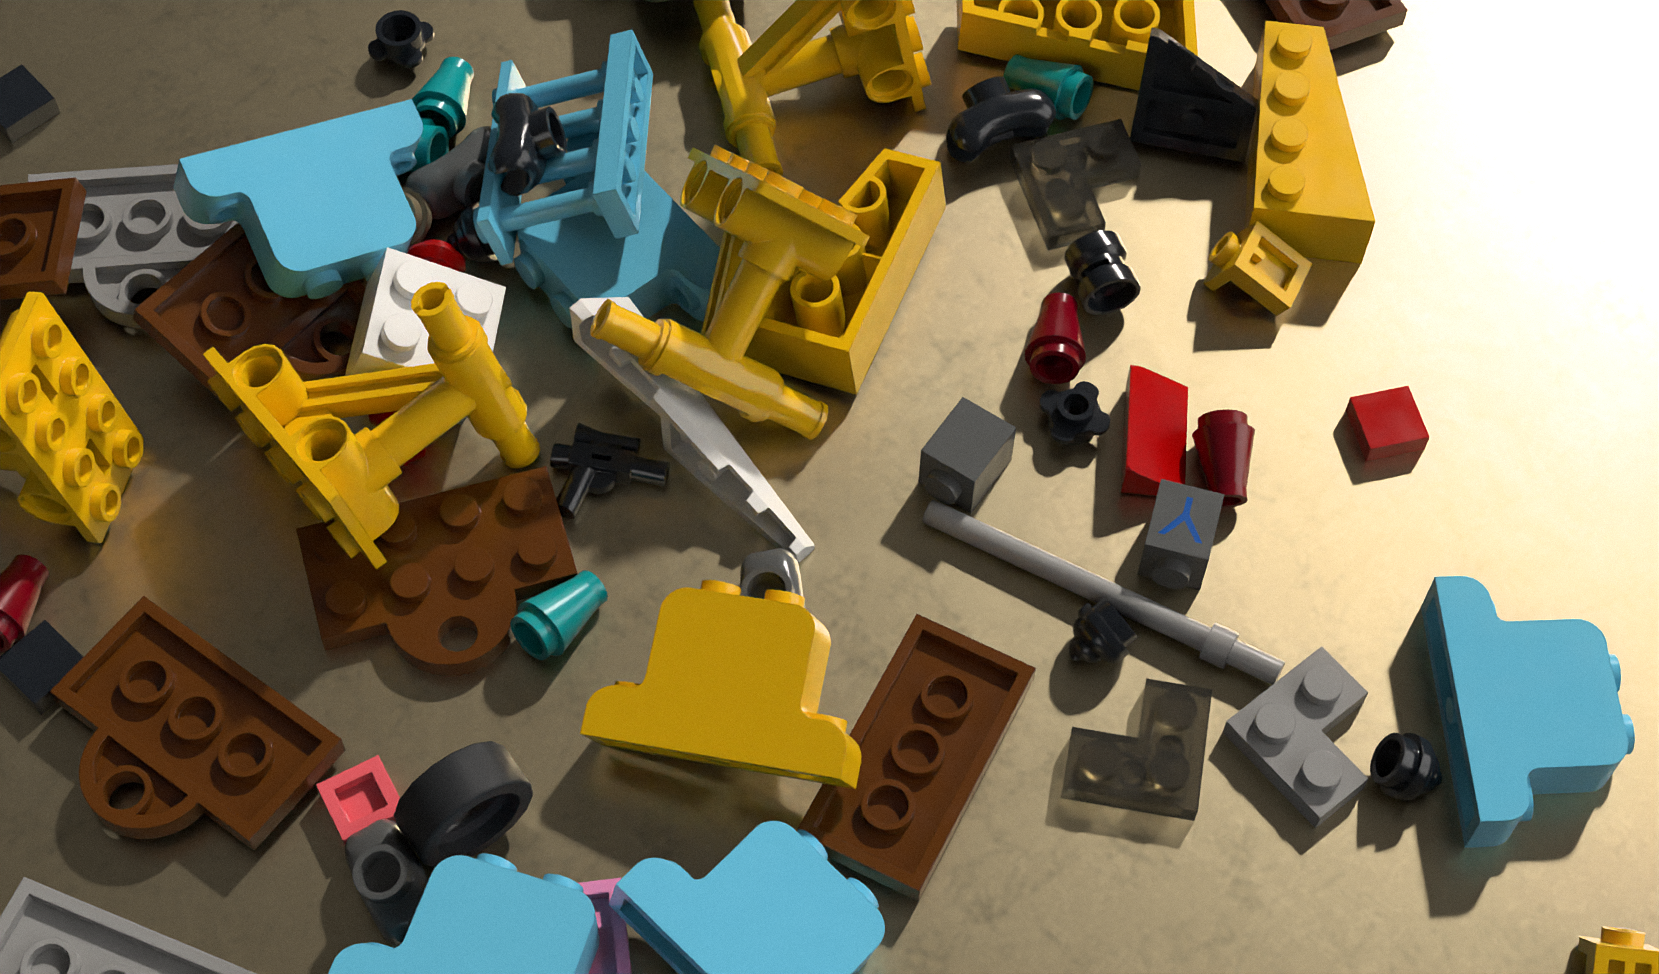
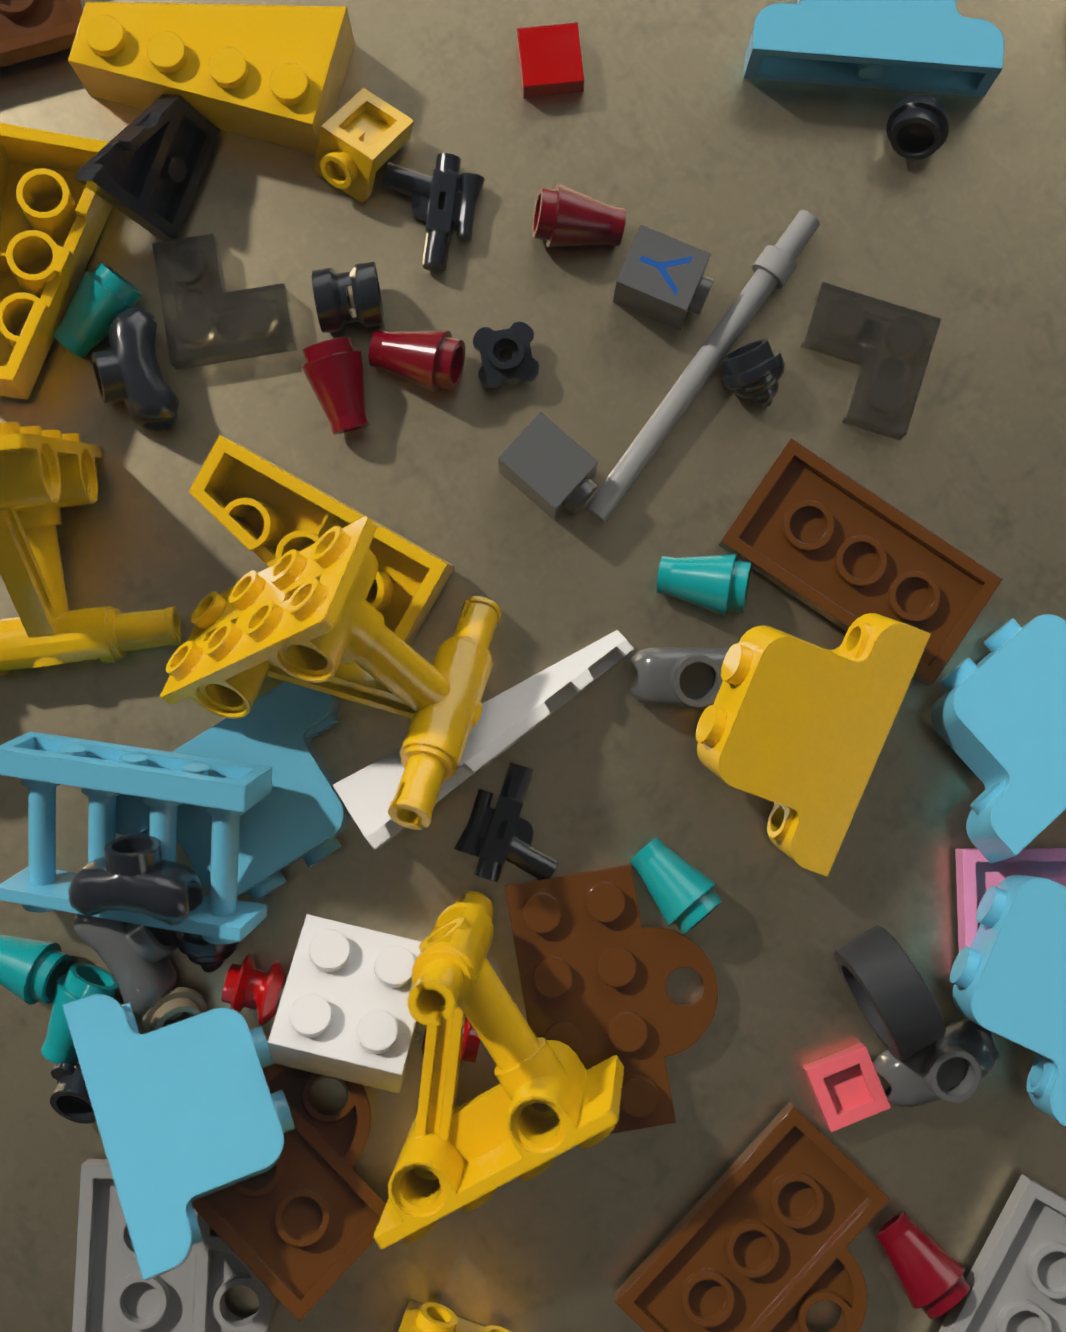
camera: 85 degrees left, 25 degrees up
red slope [1121,365,1188,496] -> none
light grey plate [1223,646,1368,828] -> none
none -> dark red cone [301,337,369,435]
none -> black piece [382,153,485,272]
none -> teal cone [656,554,752,617]
none -> dark red cone [874,1211,970,1319]

